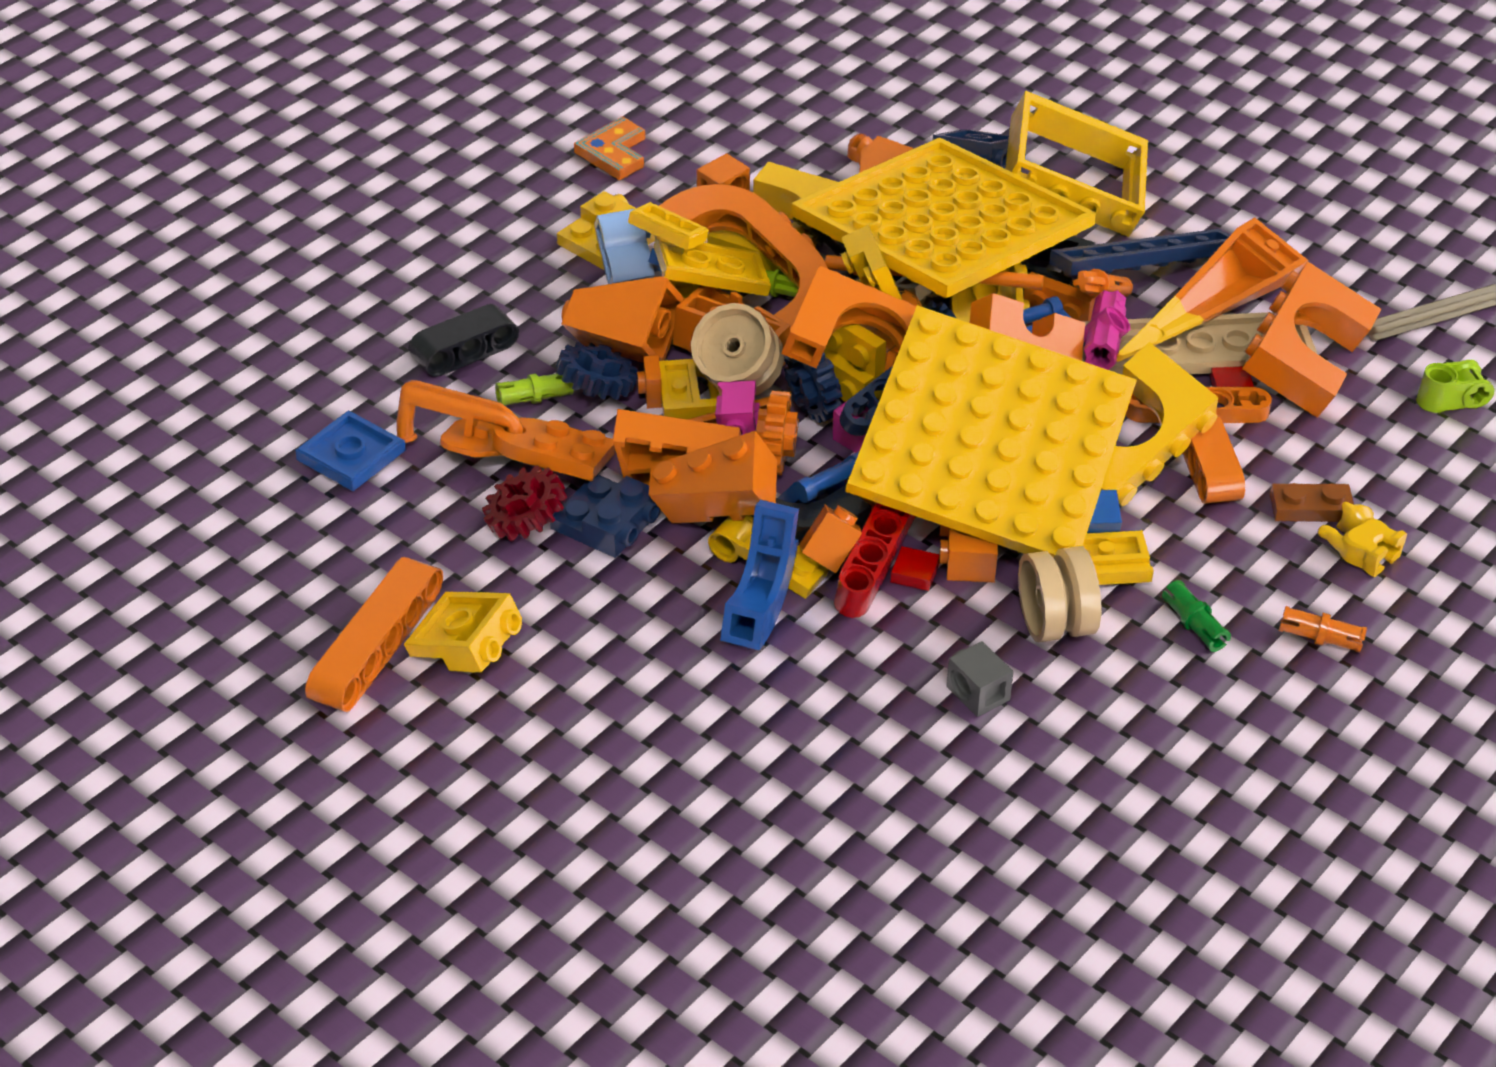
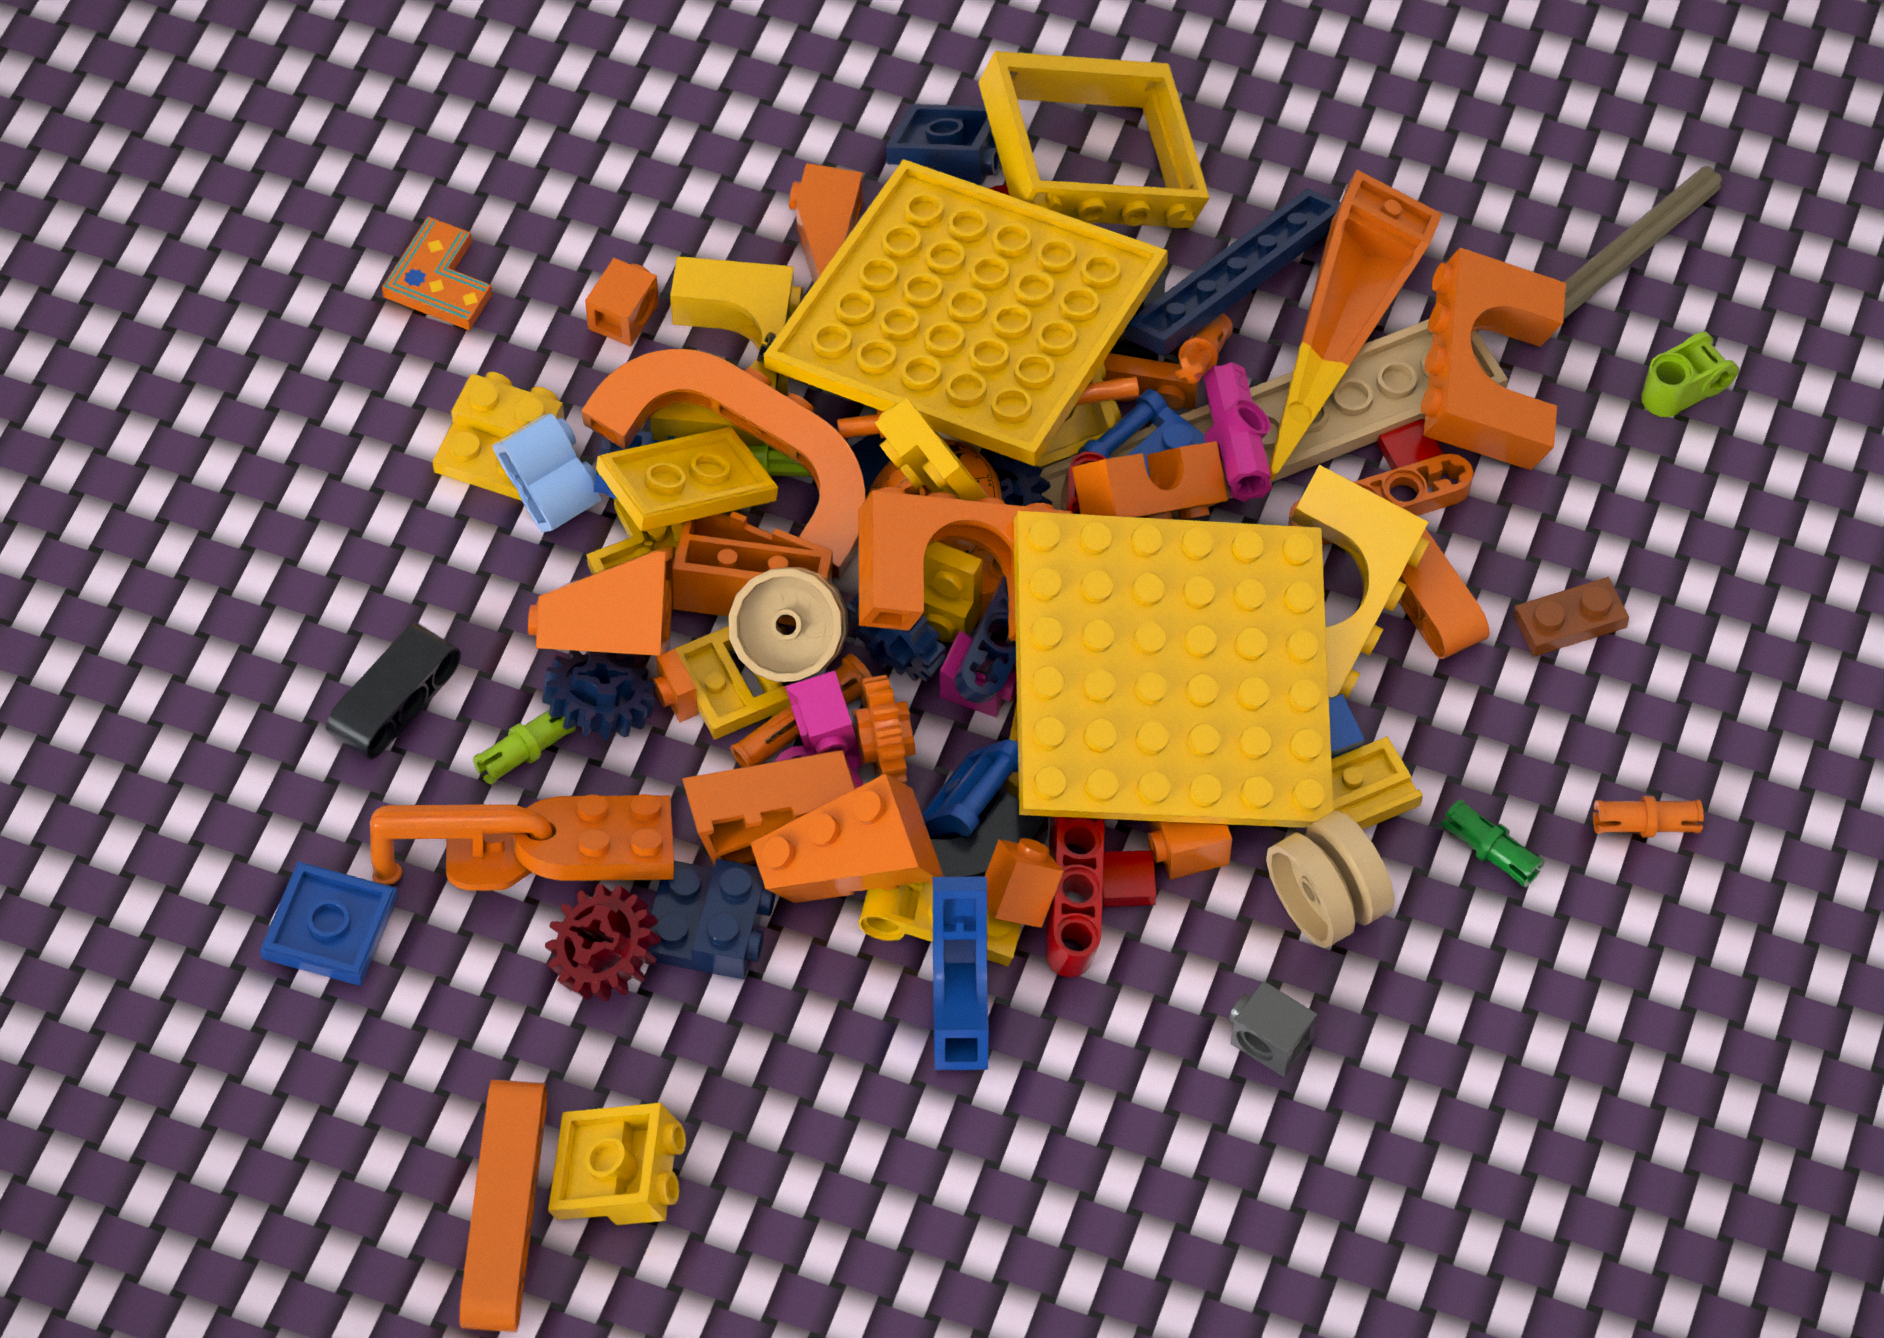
camera: 20 degrees left, 15 degrees up
yellow plate [628,202,709,250] -> none
orange hinge [847,133,873,162] -> none
yellow animal [1317,502,1407,577] -> none

